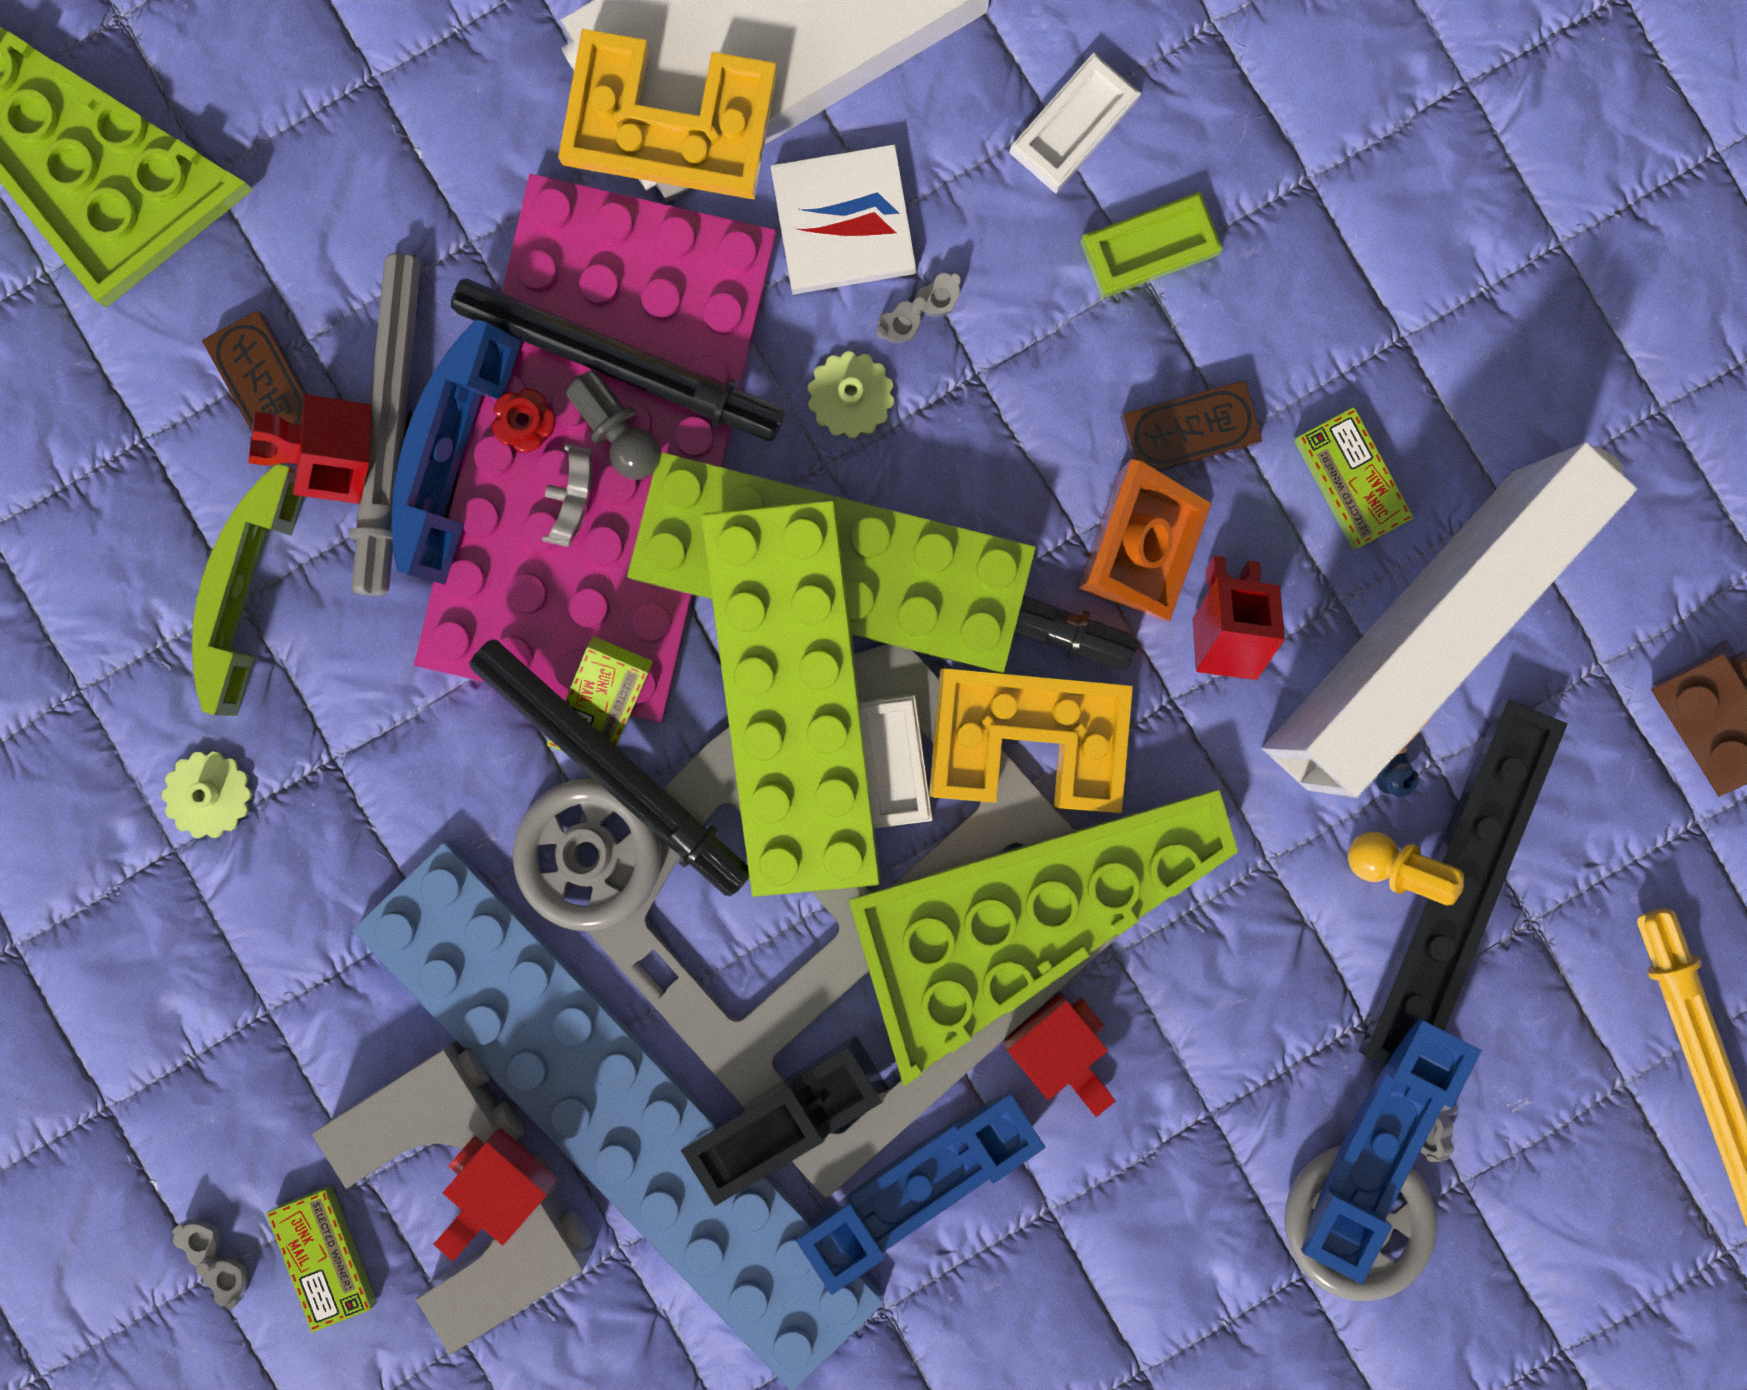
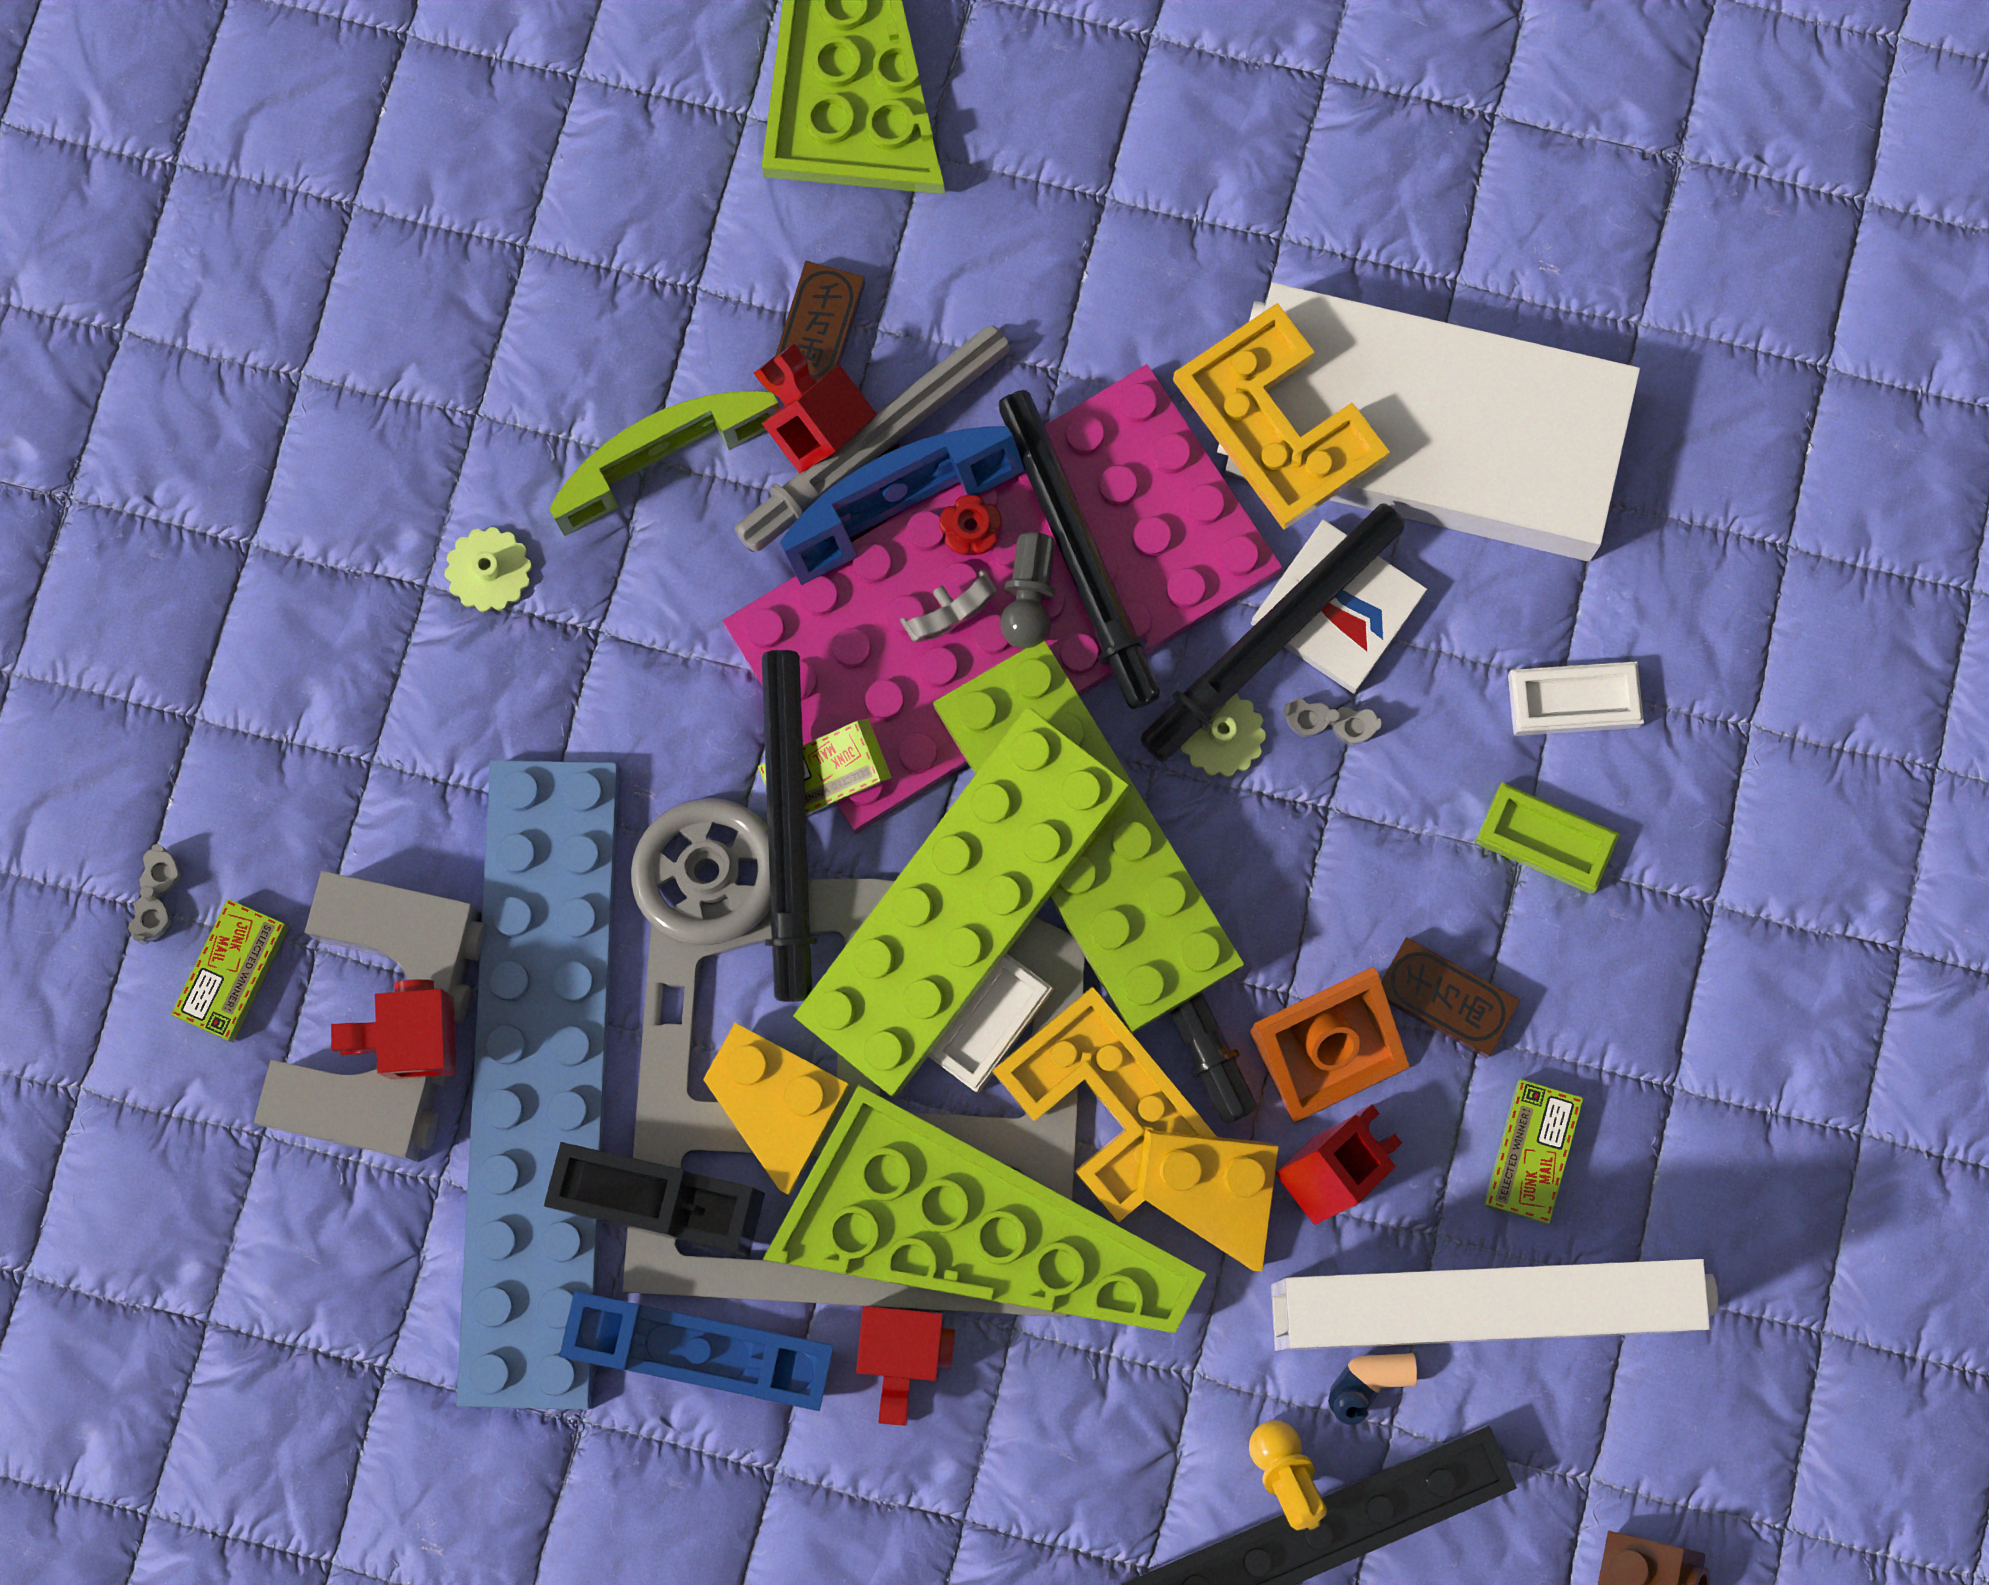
camera: 50 degrees right, 10 degrees down
none -> yellow wing [703,1023,850,1196]
none -> yellow wing [1137,1129,1278,1272]
none -> black axle [1141,503,1405,762]

